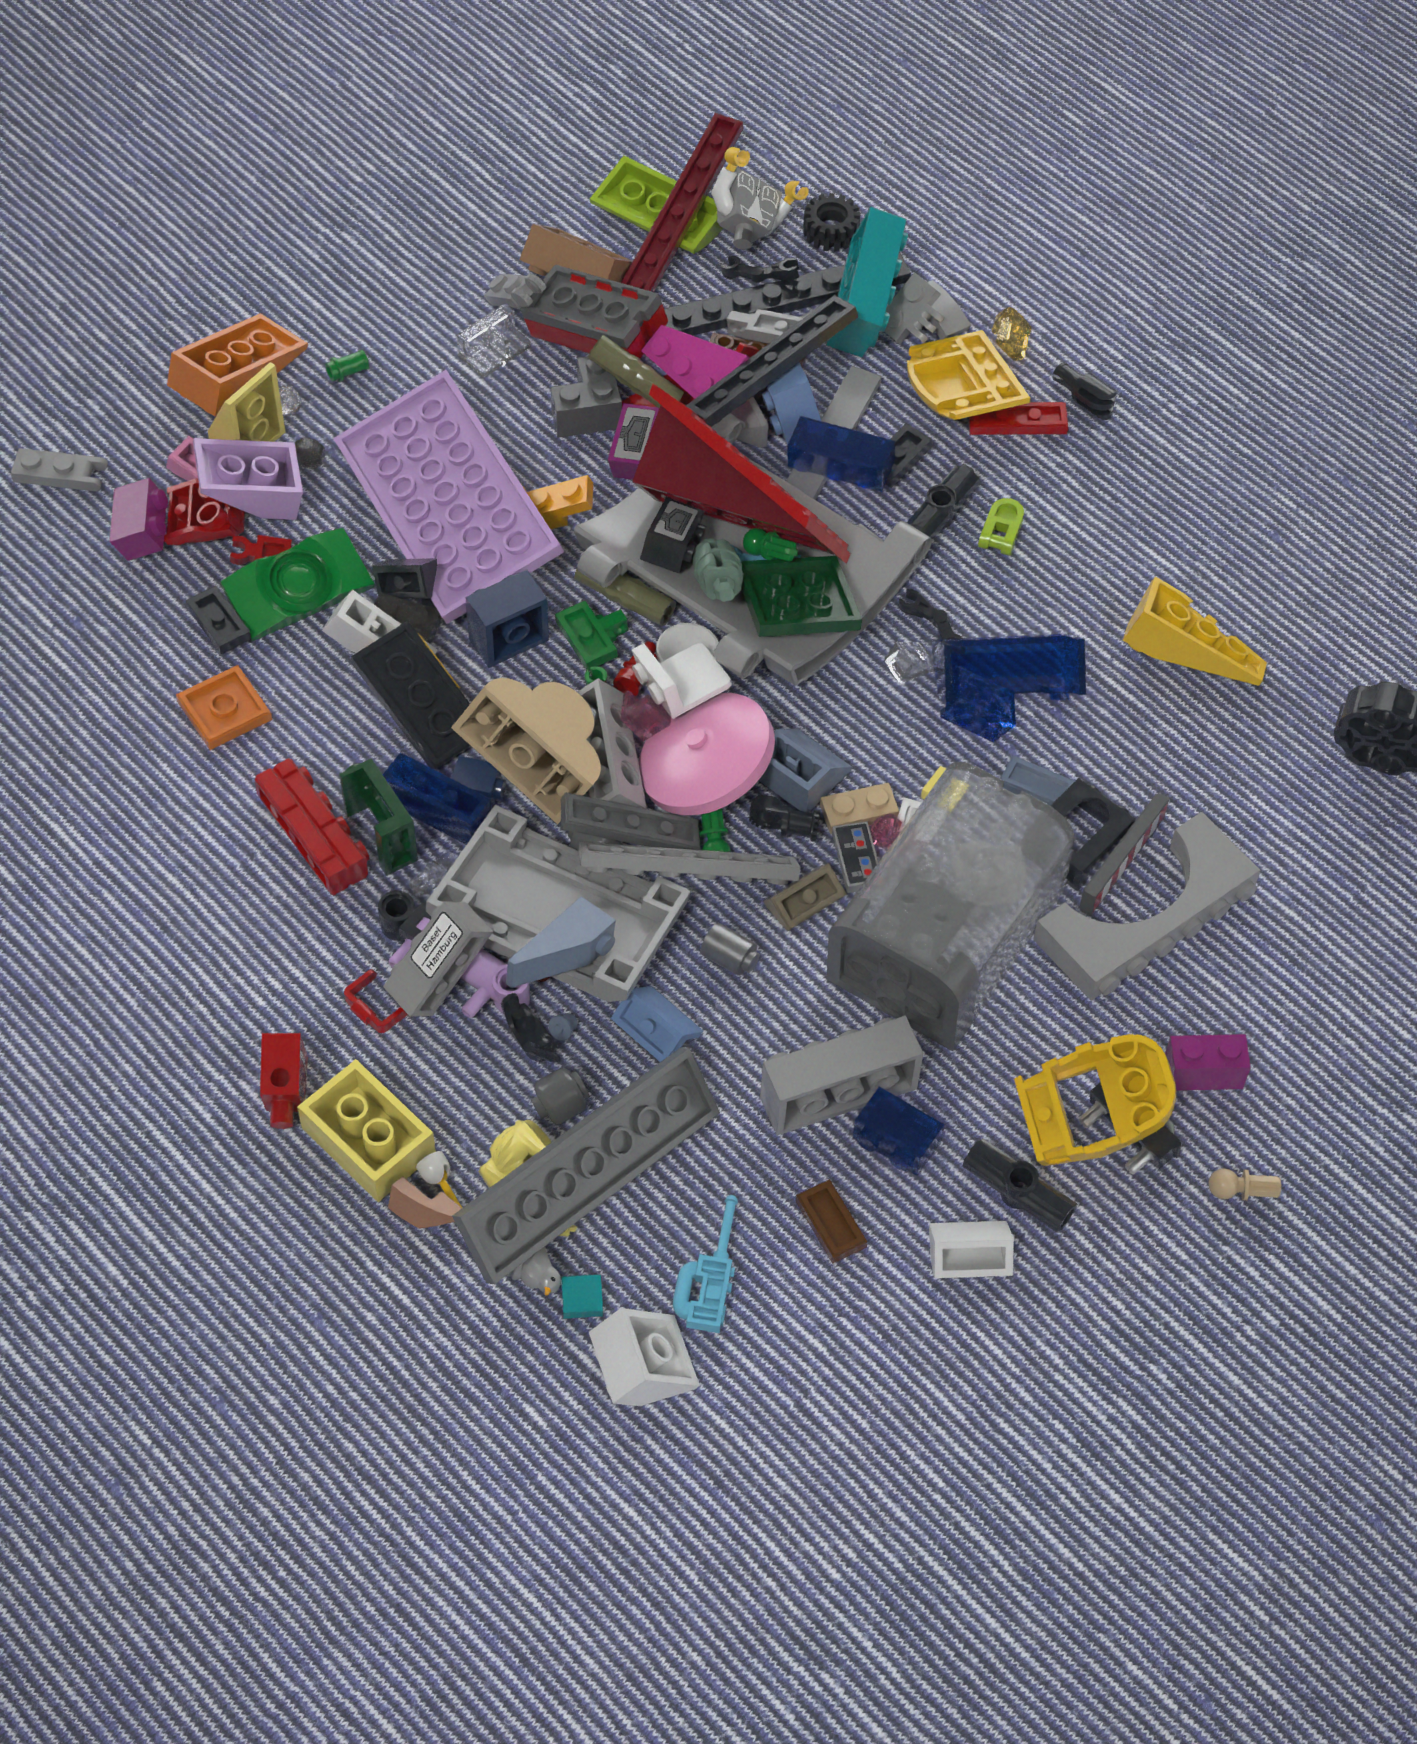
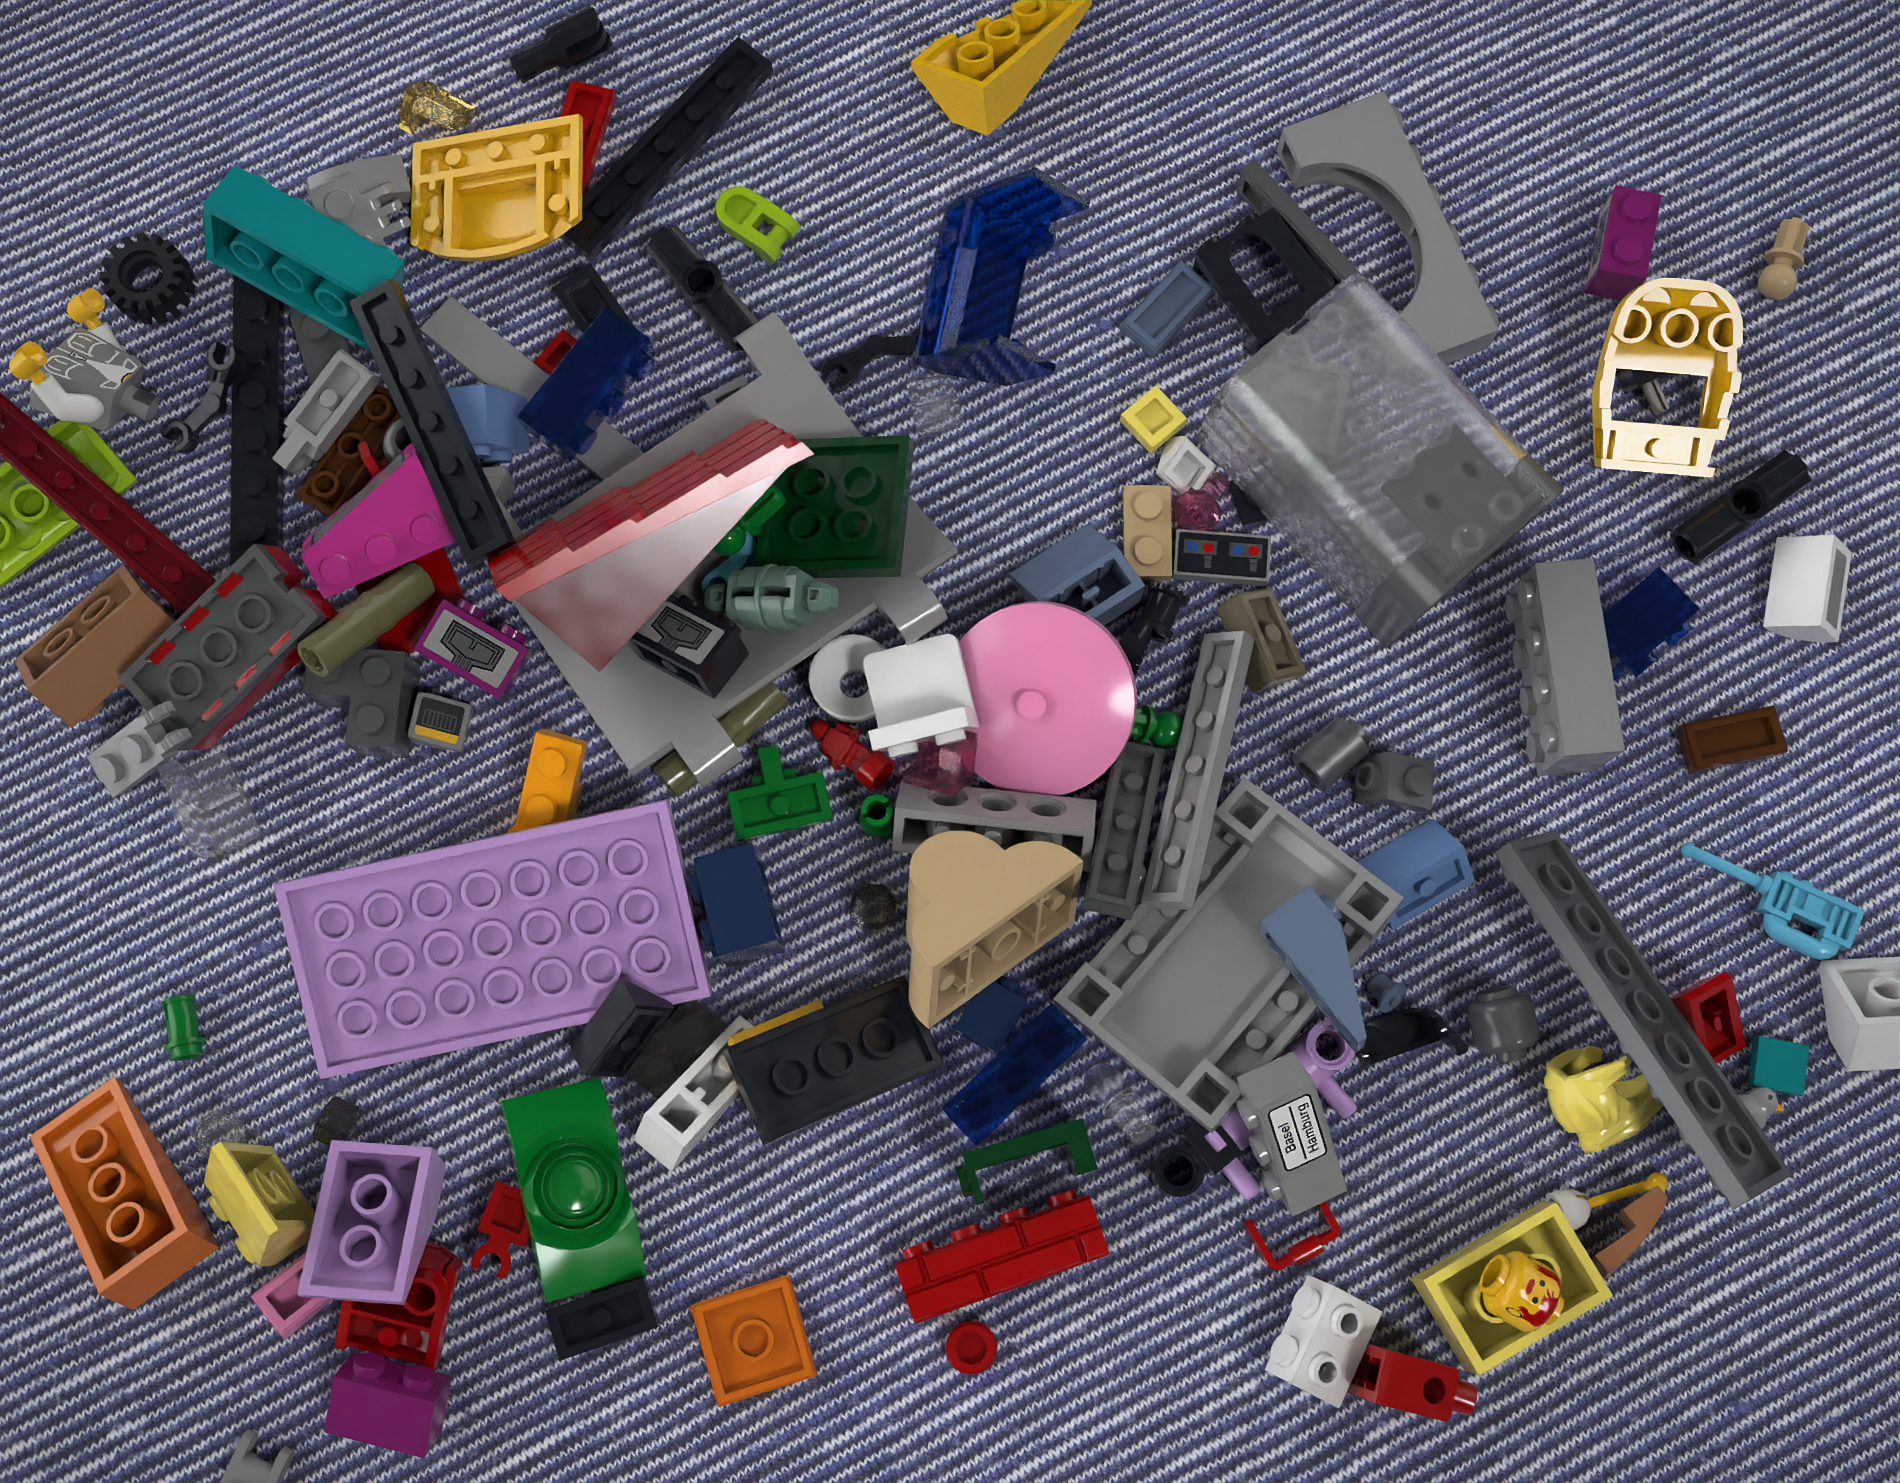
camera: 70 degrees left, 20 degrees up
clear blue bracket [940,666,1016,742] -> none
none -> slope [408,691,473,753]
none -> black plate [561,37,773,262]
none -> red tile [946,1320,997,1375]
none -> white brick [1265,1275,1382,1408]
none -> dark grey bracket [1355,751,1435,812]
none -> yellow head [1479,1251,1564,1333]
none -> red slope [1671,972,1746,1064]

